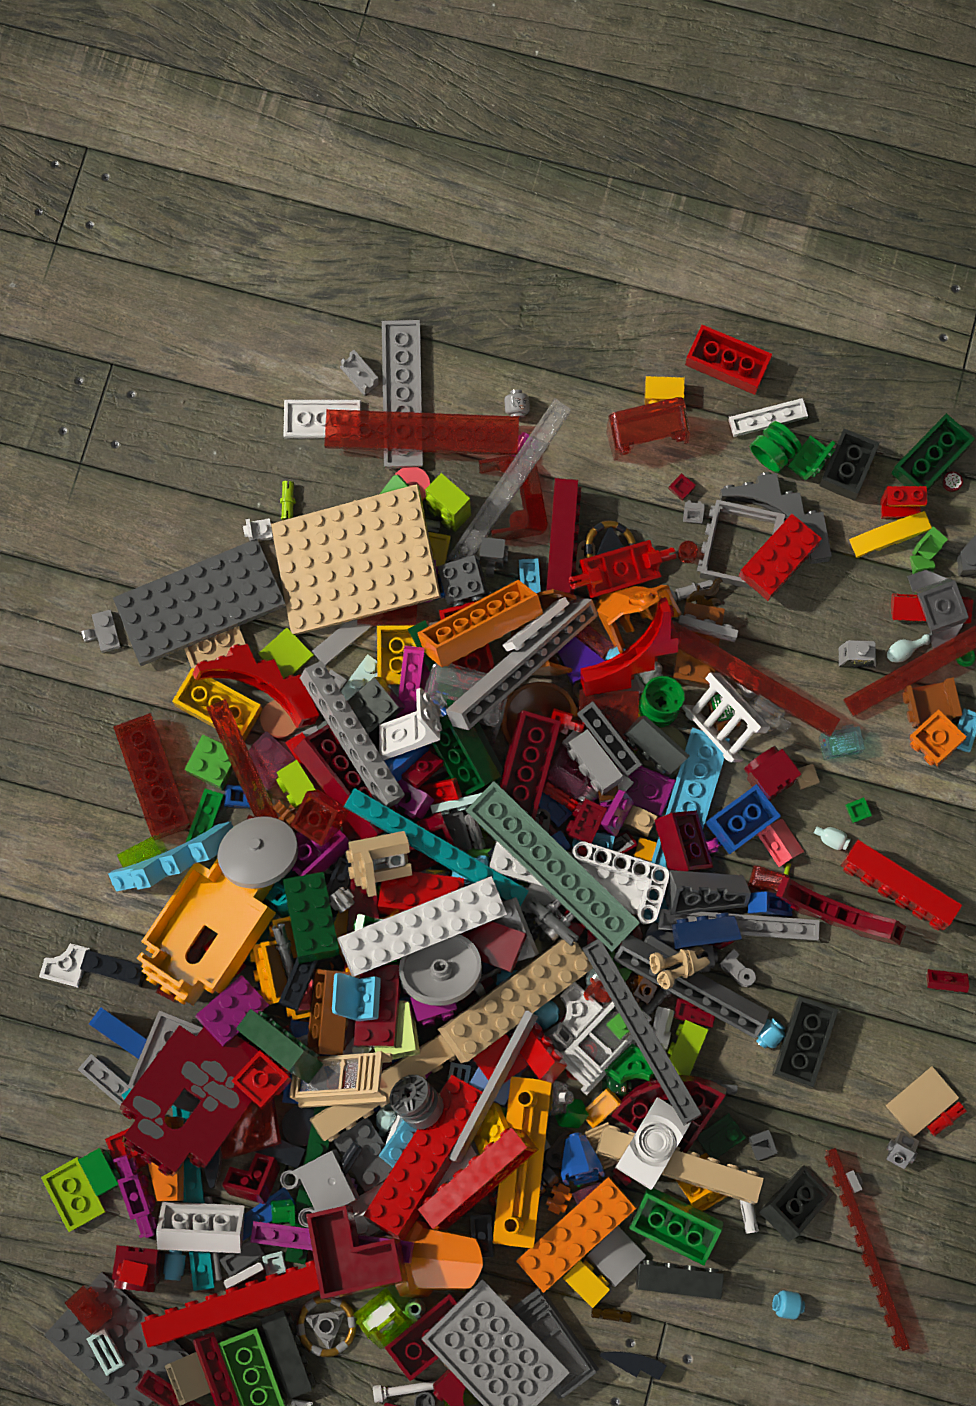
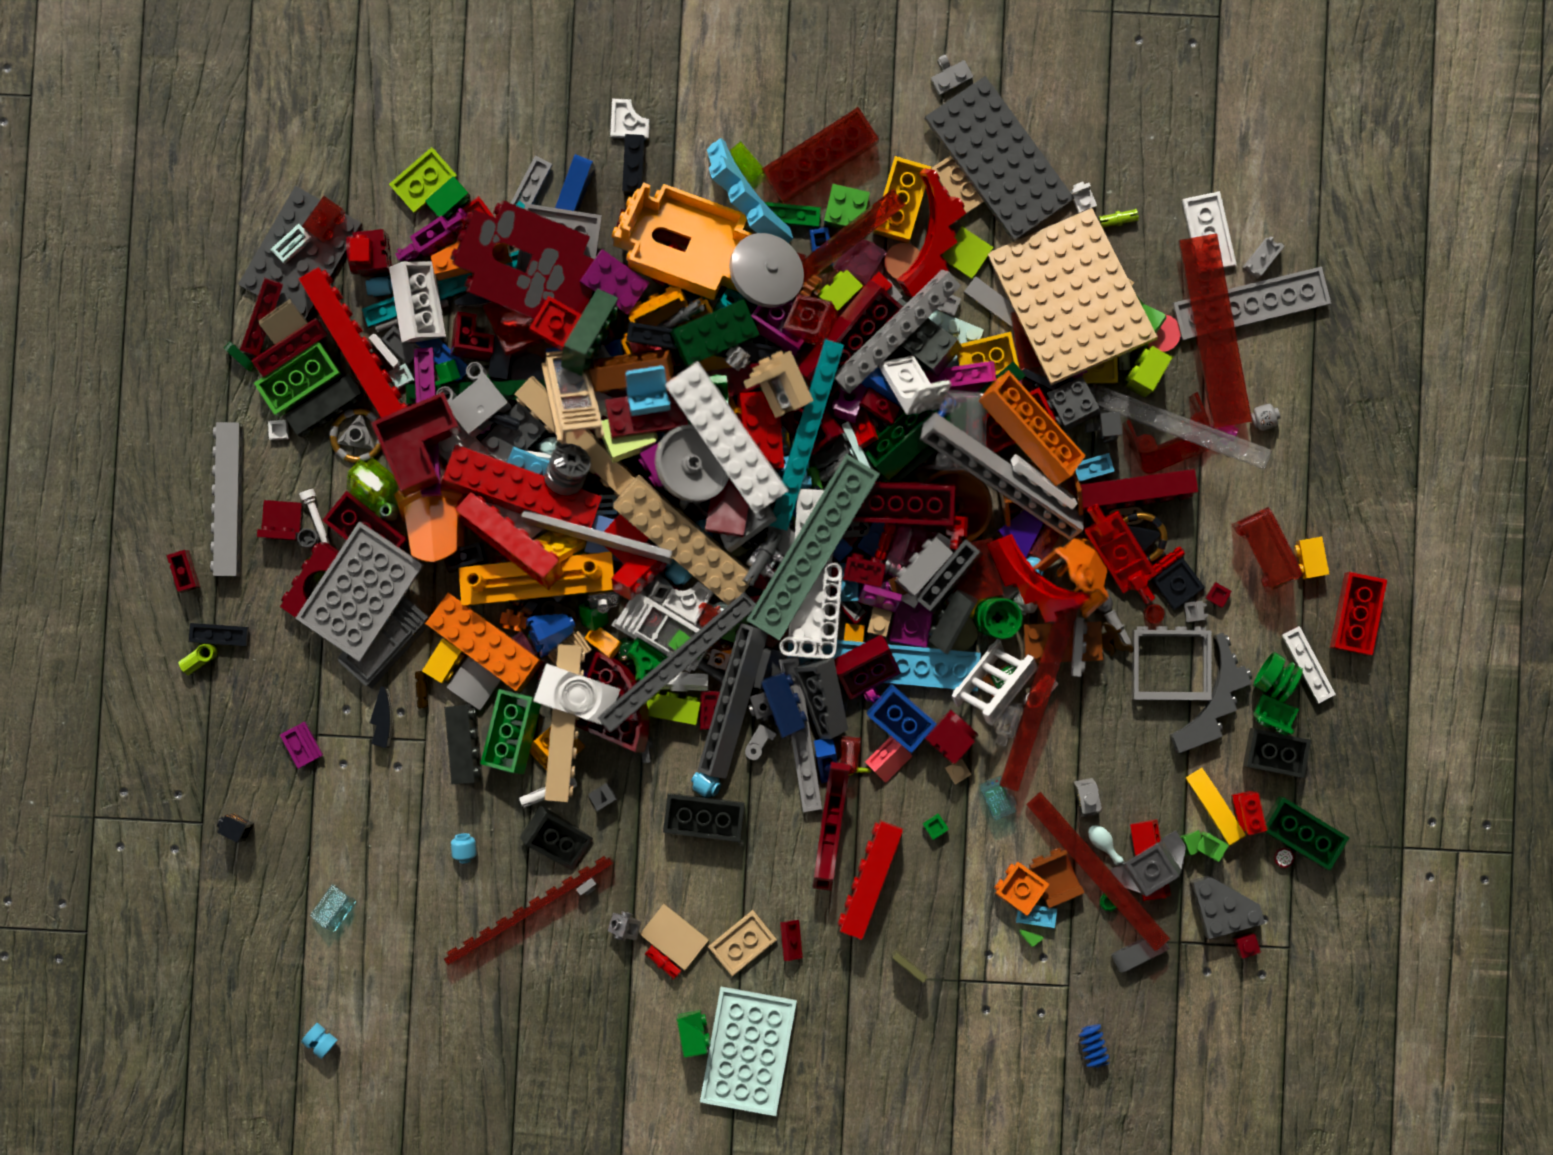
camera: 80 degrees right, 10 degrees up
tan piece [650,945,710,989] -> none
dark green plate [696,1113,746,1159] -> none
red brick [739,514,822,601] -> none
light aqua plant [814,826,850,850] -> none
none -> tan tile [708,910,777,977]
none -> black plate [1022,368,1059,392]
none -> black tile [1151,557,1205,611]
none -> red axle [1153,547,1185,575]

